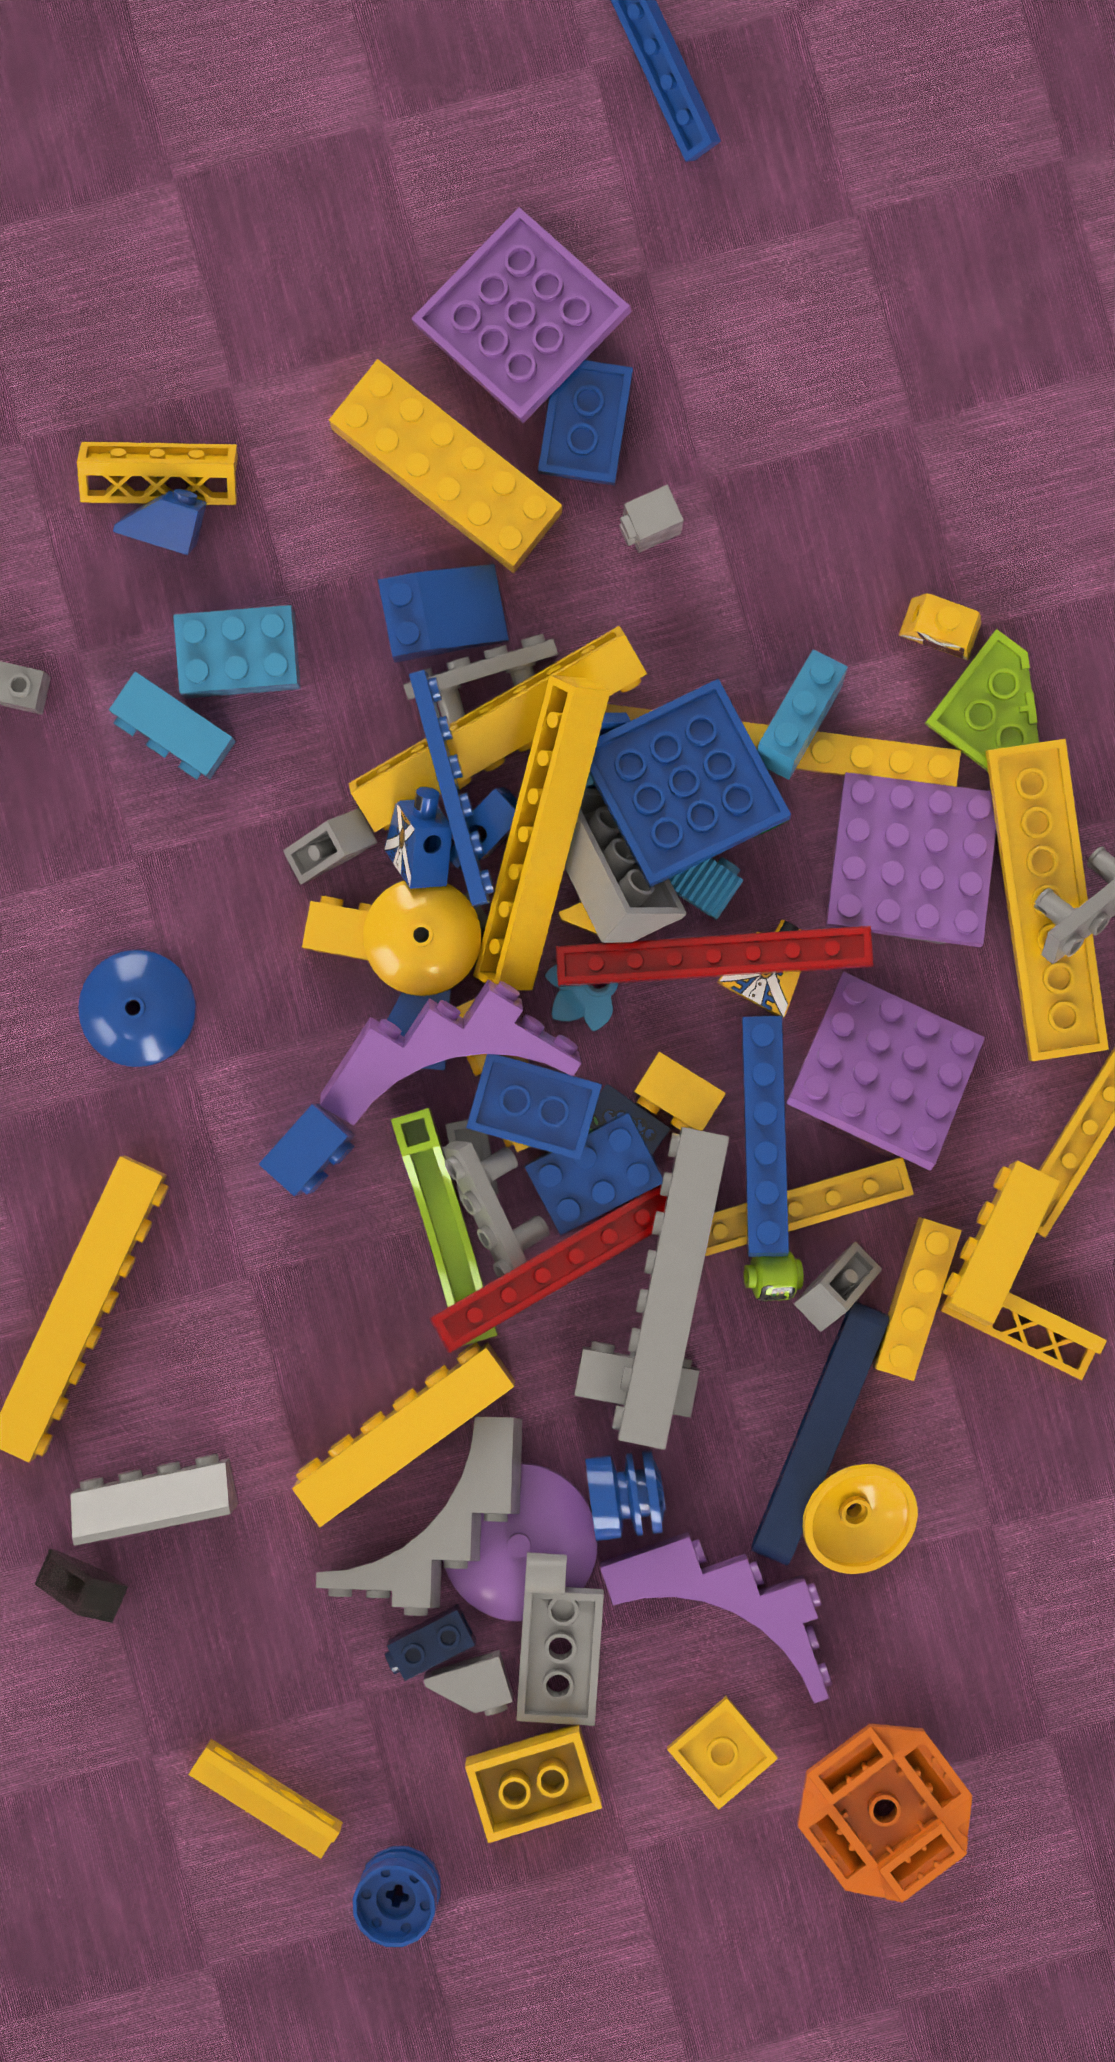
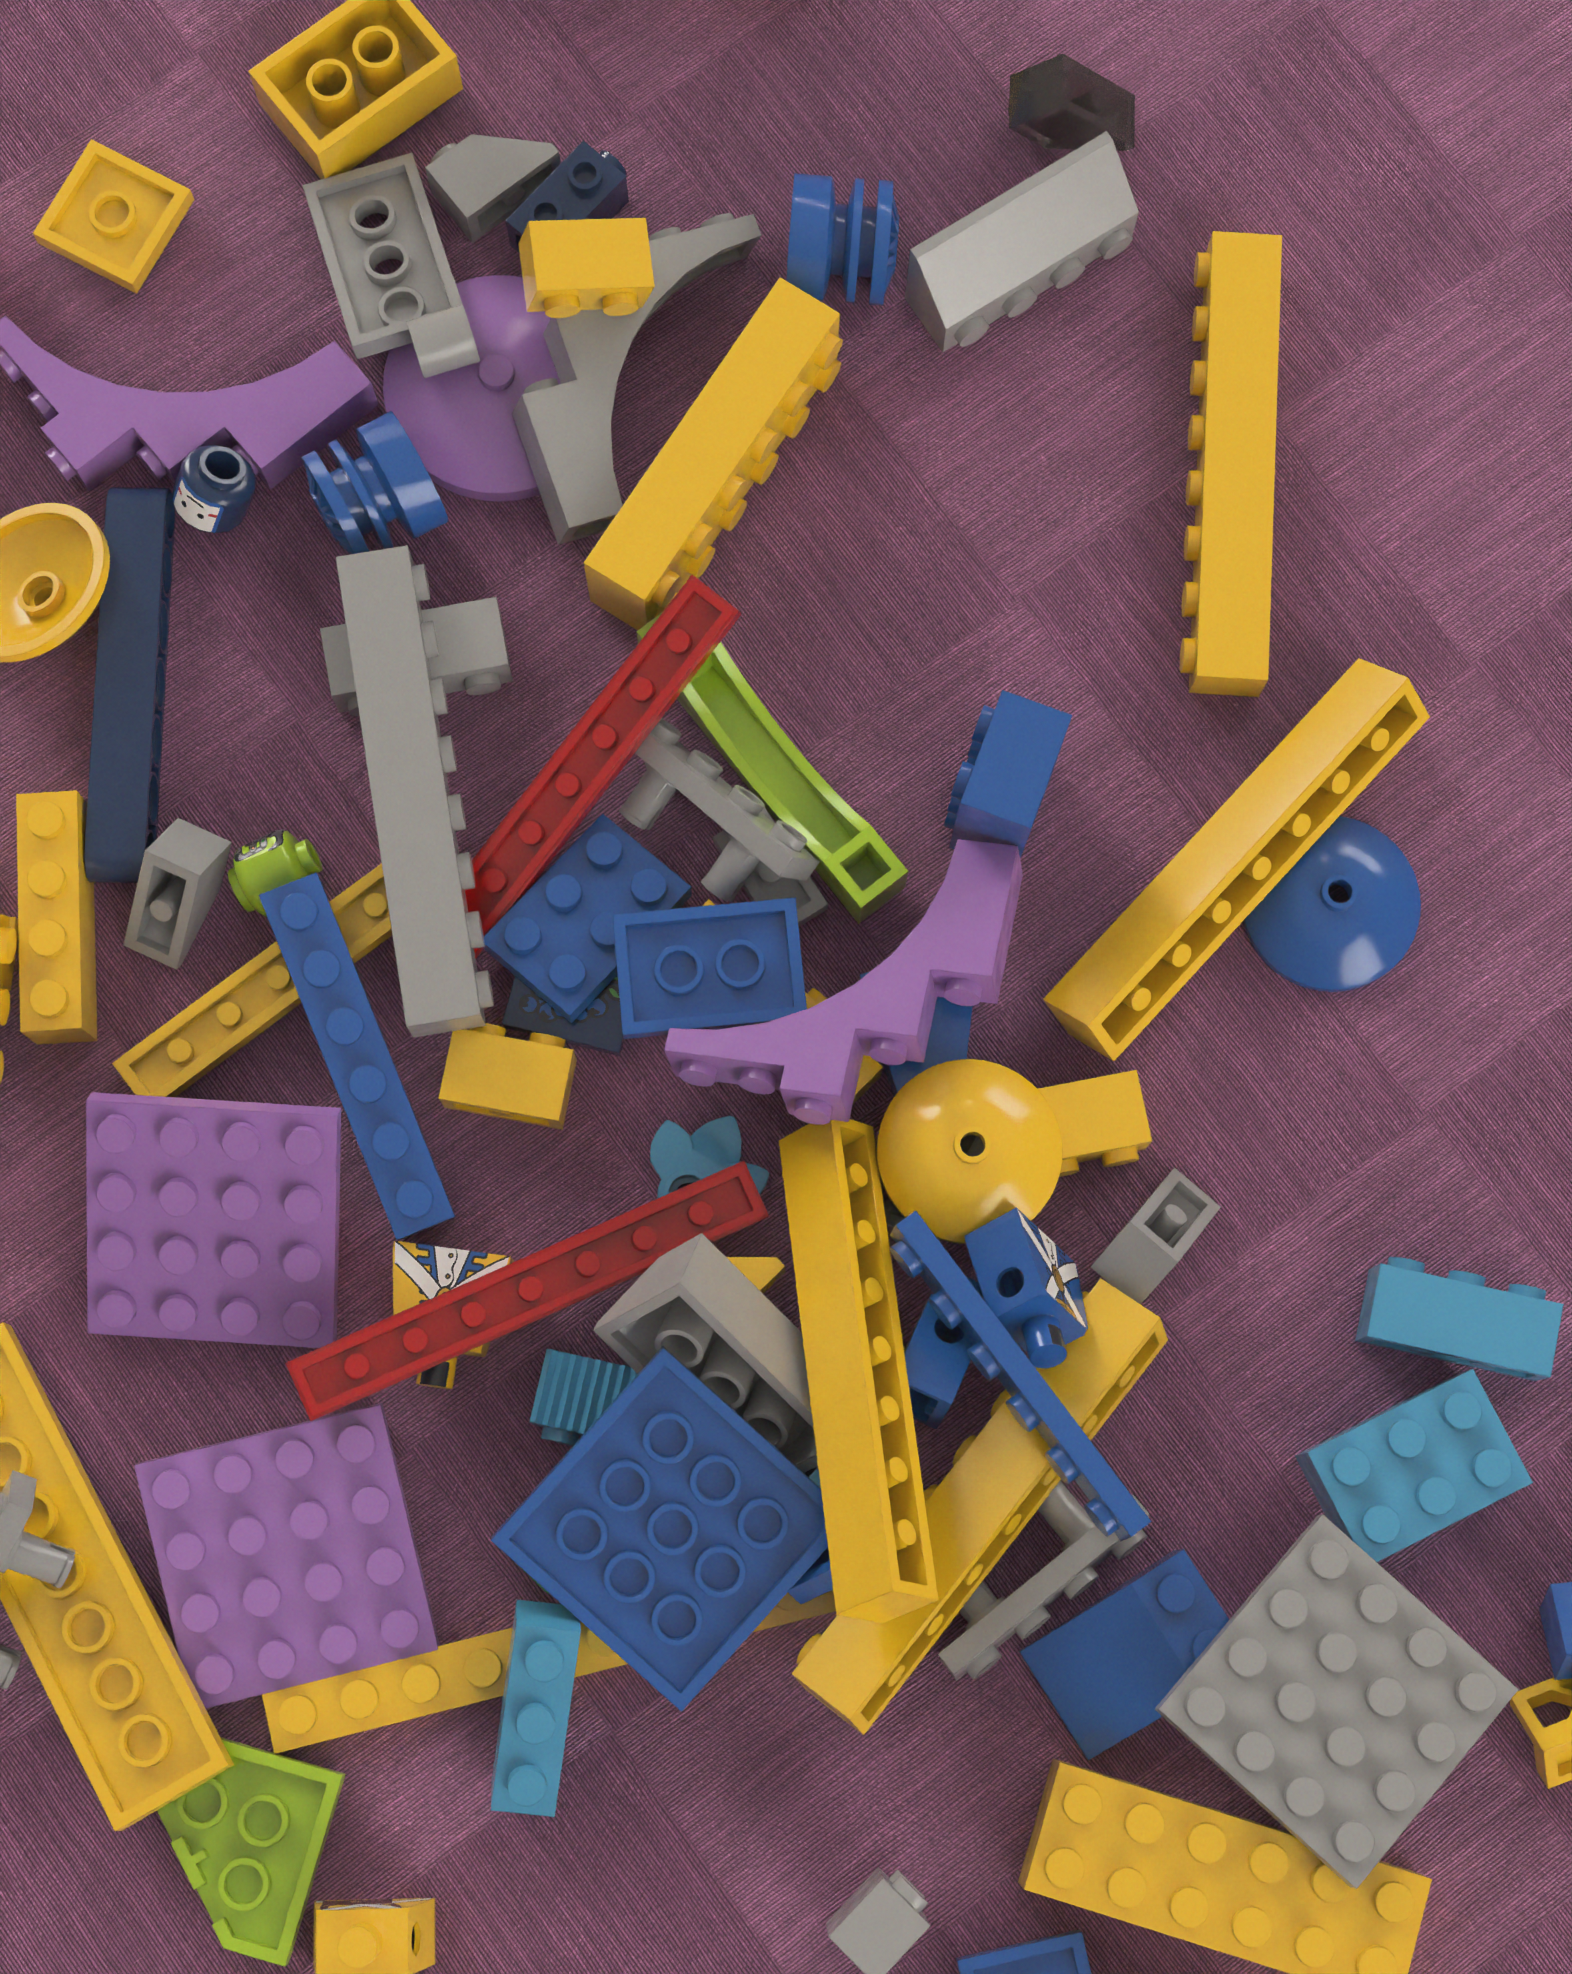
camera: 155 degrees right, 10 degrees down
none -> dark blue head [172,445,256,534]
none -> yellow brick [518,218,655,318]
none -> blue wheel [786,173,899,306]
none -> yellow brick [1043,658,1430,1061]
none -> light grey plate [1155,1514,1519,1889]

